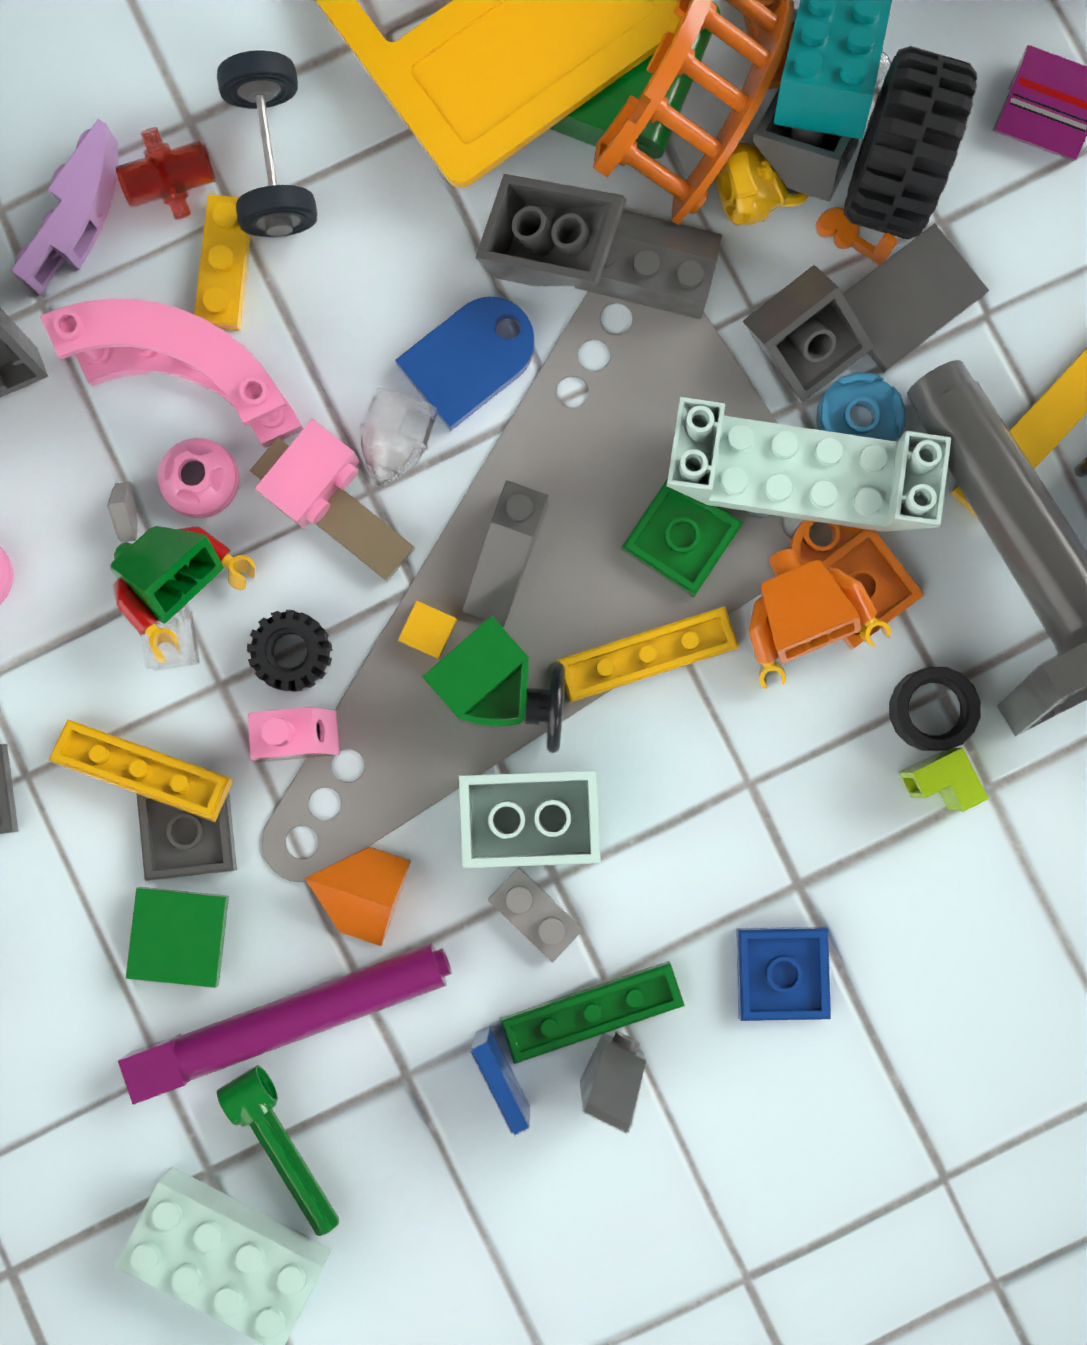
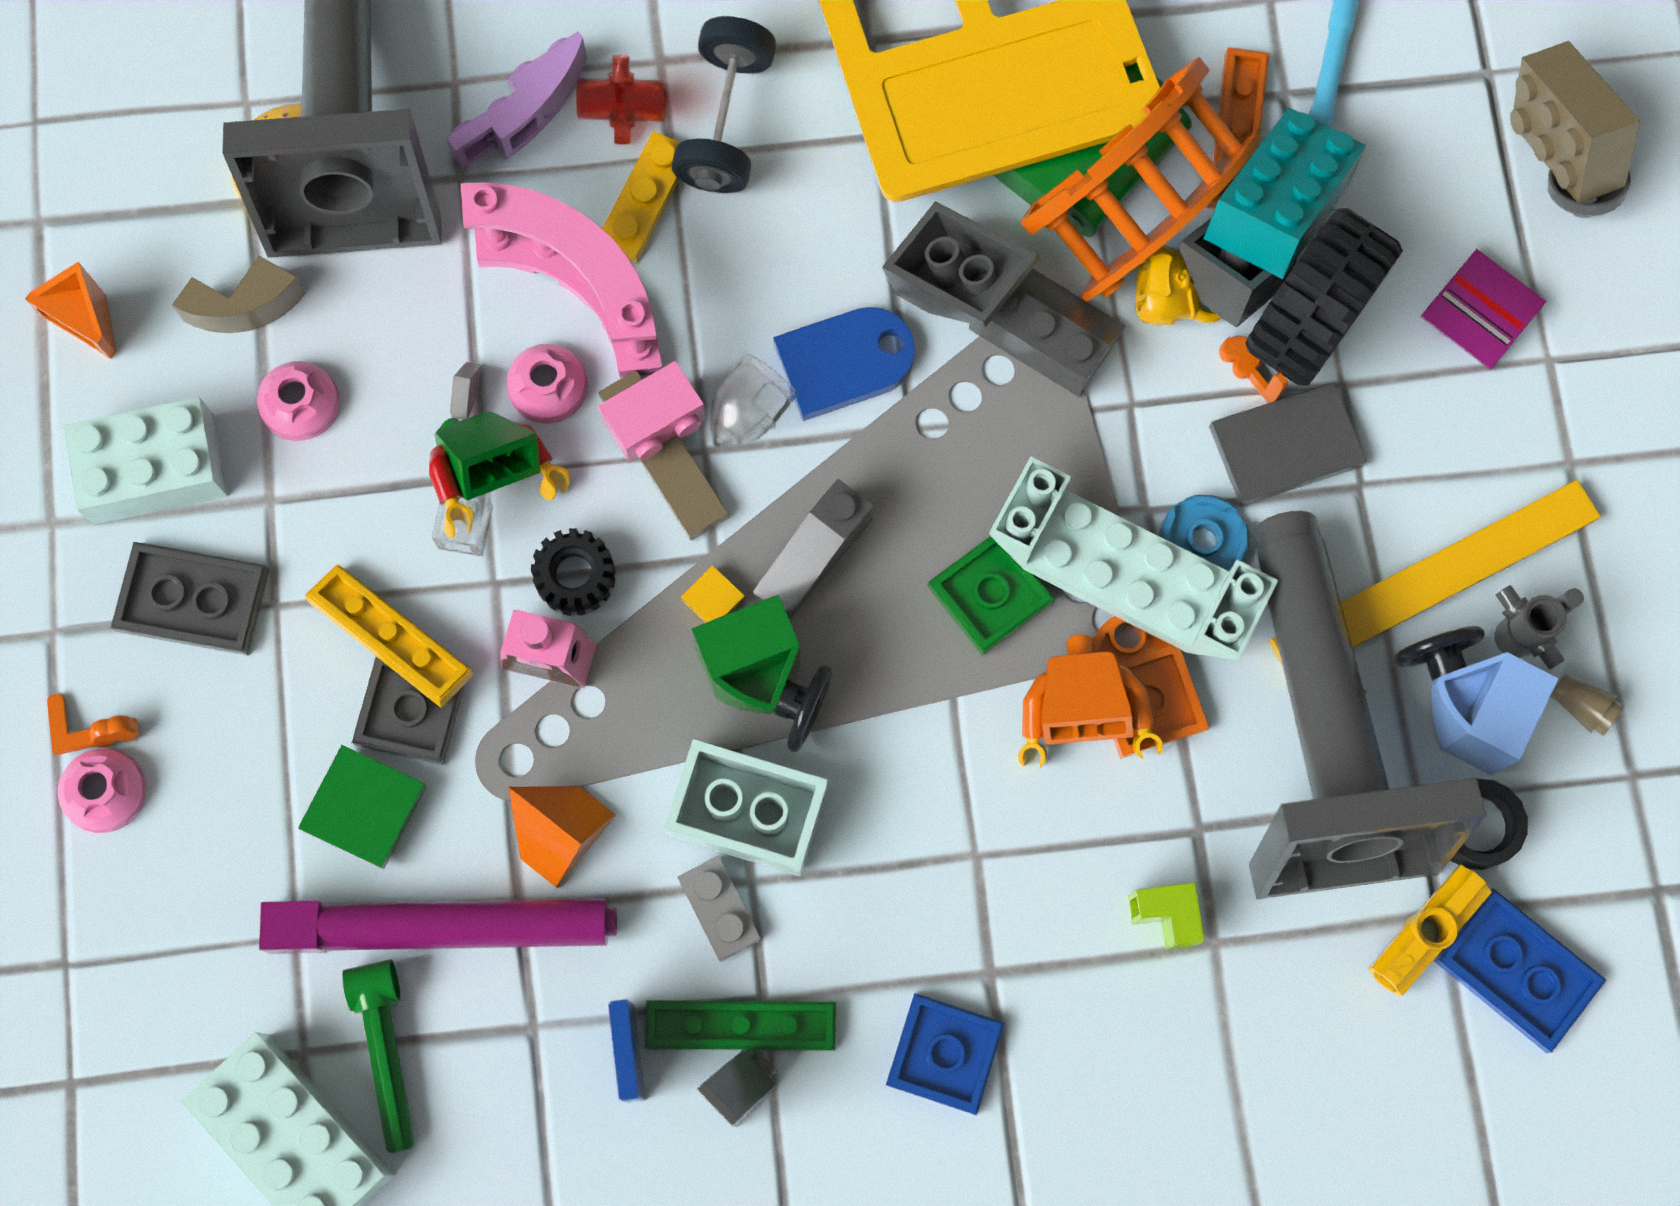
camera: 15 degrees right, 10 degrees down
yellow tile [556,606,739,703] -> none
dark grey slope [742,265,874,403] -> none
black tyre [889,667,981,751] -> none

